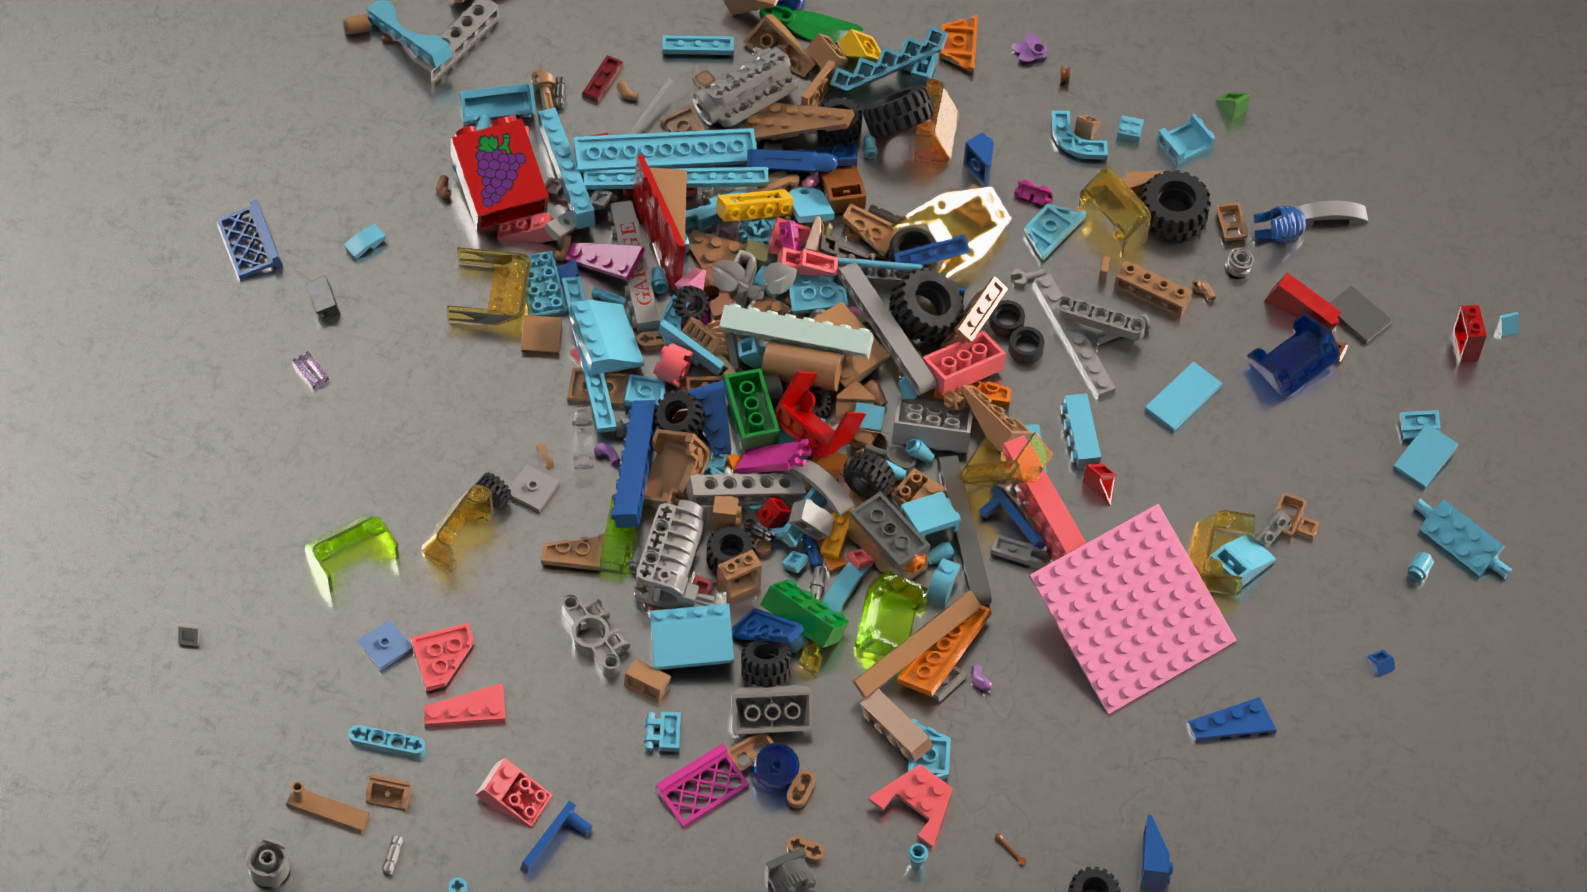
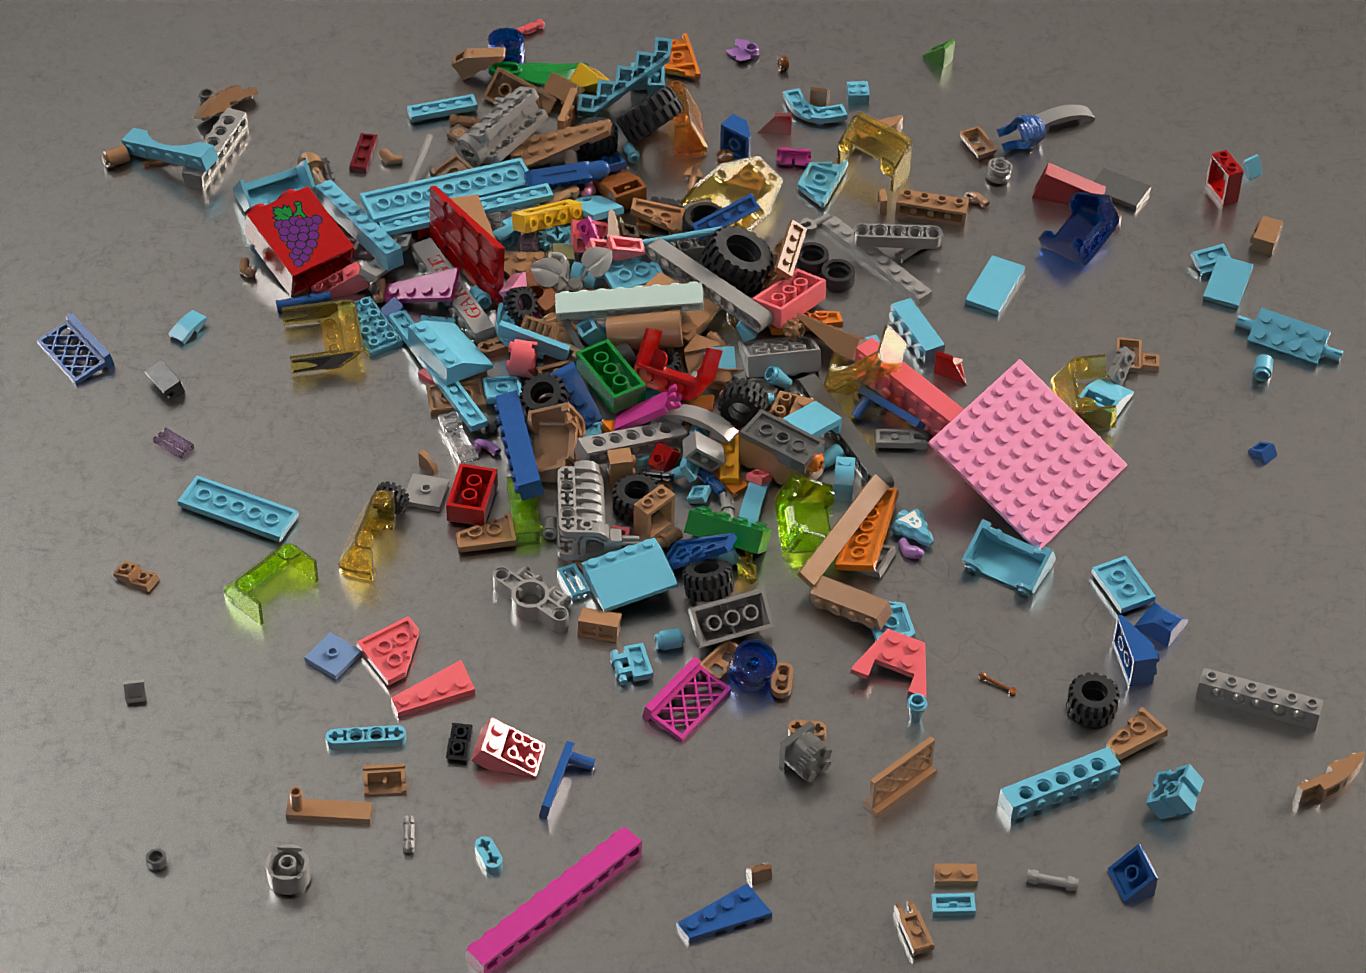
camera: 15 degrees left, 10 degrees down
medium nougat slope [521,315,562,354] -> none
black tyre [1139,170,1211,241] -> none
medium azure panel [1157,113,1215,166] -> none
blue wing [1187,697,1277,742] -> none
none -> medium nougat slope [113,561,159,592]
none -> dark grey tile [146,849,167,870]
none -> medium azure plate [177,475,299,542]
none -> blue pin [275,291,332,312]
none -> red brick [446,463,498,526]
none -> black slope [446,723,473,761]
none -> medium nougat axle [449,114,481,127]
none -> medium azure tile [557,563,590,601]
none -> medium azure brick [654,628,685,651]
none -> medium nougat pin [656,527,683,549]
none -> medium nougat bar [684,168,703,194]
none -> dark orange tile [716,149,733,165]
none -> red slope [758,112,793,135]
none -> medium azure rock [890,508,934,547]
none -> medium azure windscreen [962,519,1056,596]
none -> medium azure plate [1091,556,1156,613]
none -> blue slope [1134,602,1189,647]
none -> medium nougat brick [1250,216,1284,256]

